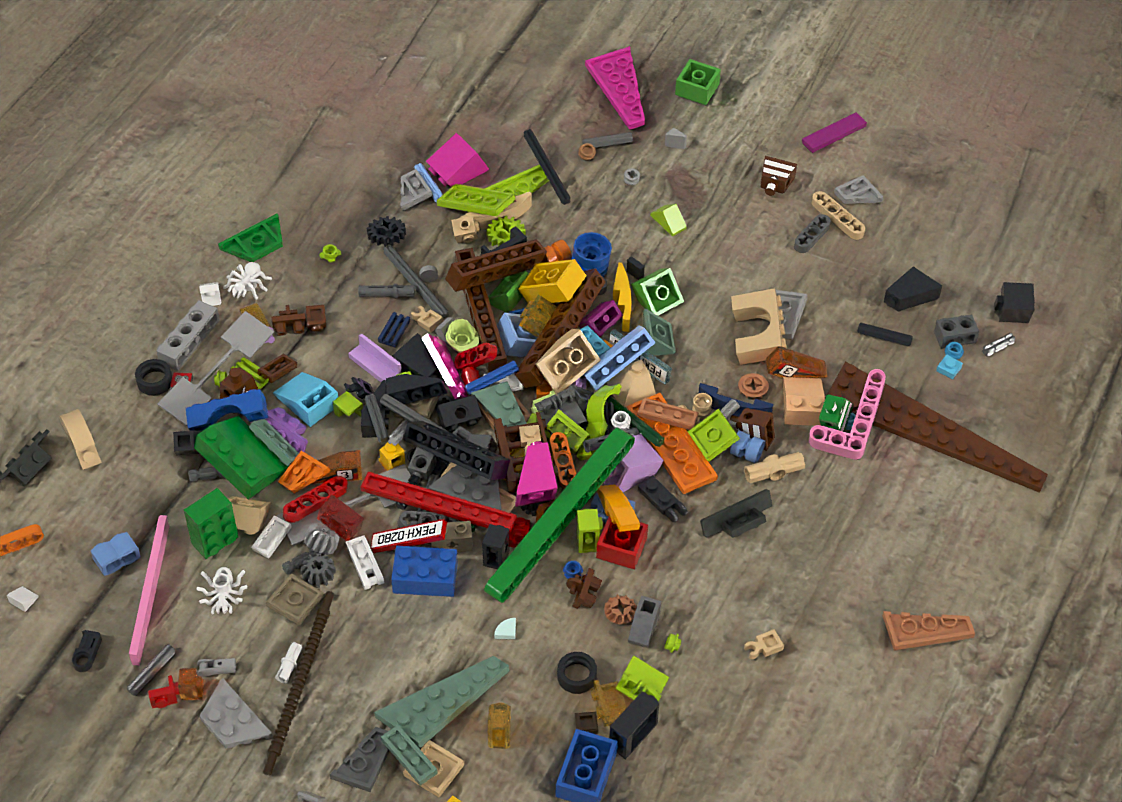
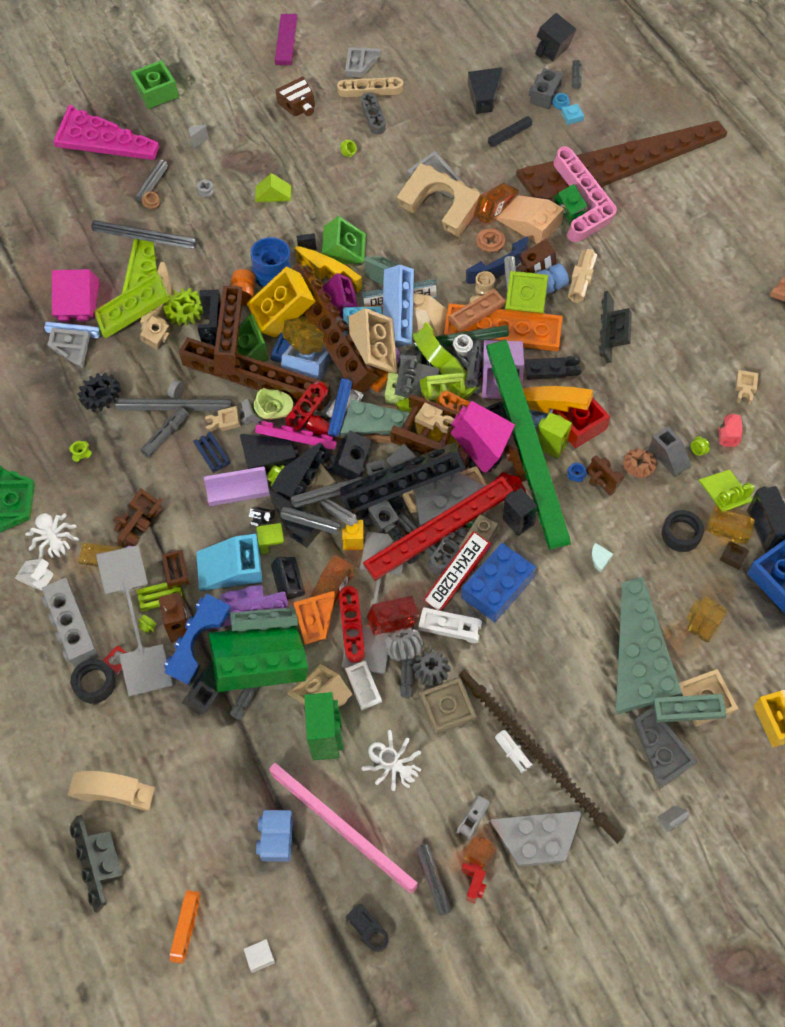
camera: 50 degrees left, 10 degrees up
none -> black slope [271,557,305,600]
none -> lime plate [340,140,357,157]
none -> coral rock [718,414,742,447]

